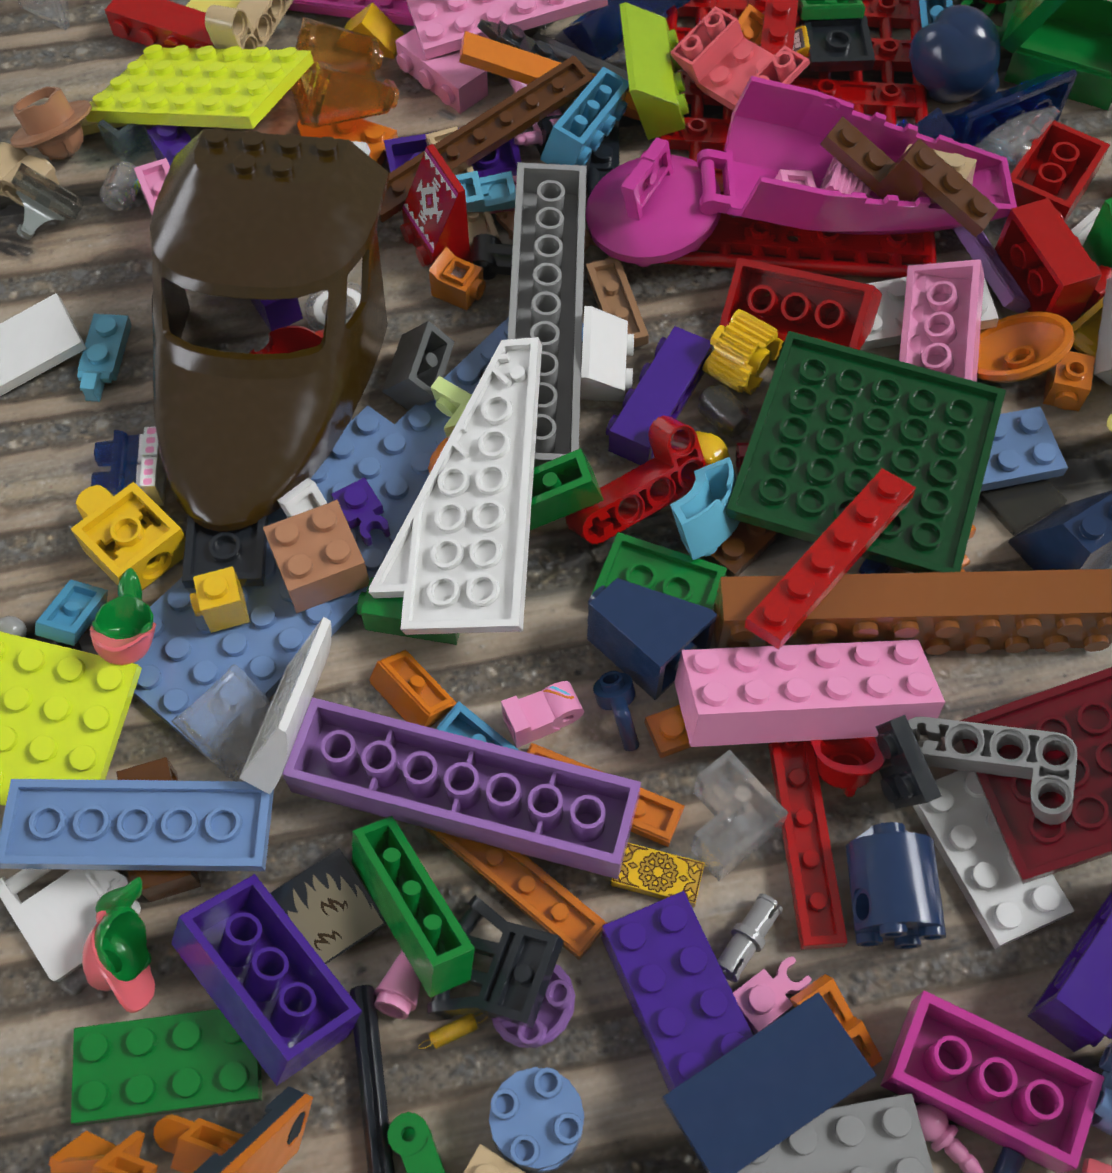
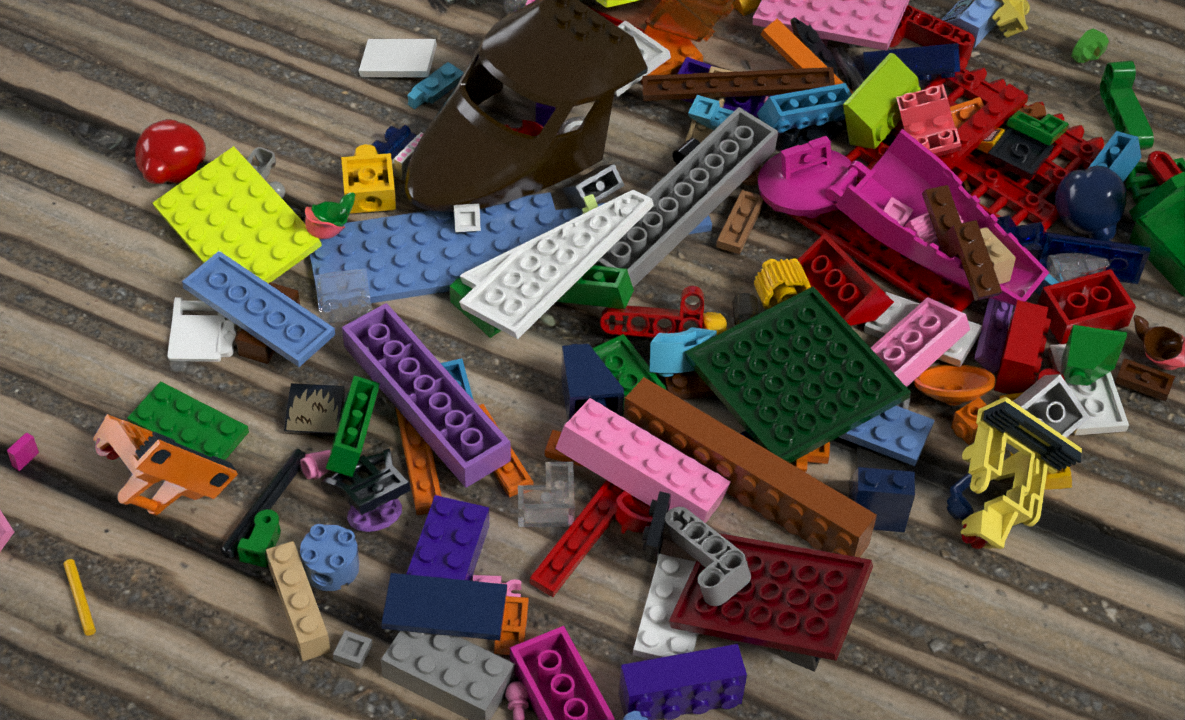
camera: 35 degrees right, 10 degrees down
dark azure plate [35,579,108,646] -> none
green hair [82,877,155,1013] -> none
dark purple brick [171,874,362,1086] -> none
black plate [182,515,268,589] -> none
yellow brick [190,566,250,633] -> none
white slope [239,617,332,795] -> none
nougat brick [263,500,369,613] -> none
dark purple plate [331,477,390,546] -> none
orange slope [369,649,457,728] -> none
bright pink brick [396,28,488,114] -> none
red slope [400,144,470,269] -> none
yellow piece [418,1013,488,1049] -> none
orange window [429,247,486,311] -> none
bright pink leg [501,681,584,748] -> none
white slope [581,306,634,402] -> none
dark blue plate [593,671,640,751] -> none
dark purple brick [606,326,713,465] -> none
tile [611,843,705,907] -> none
light grey pin [717,894,783,982] -> none
red plate [744,468,916,650] -> none
dark blue cylinder [846,822,946,949] -> none

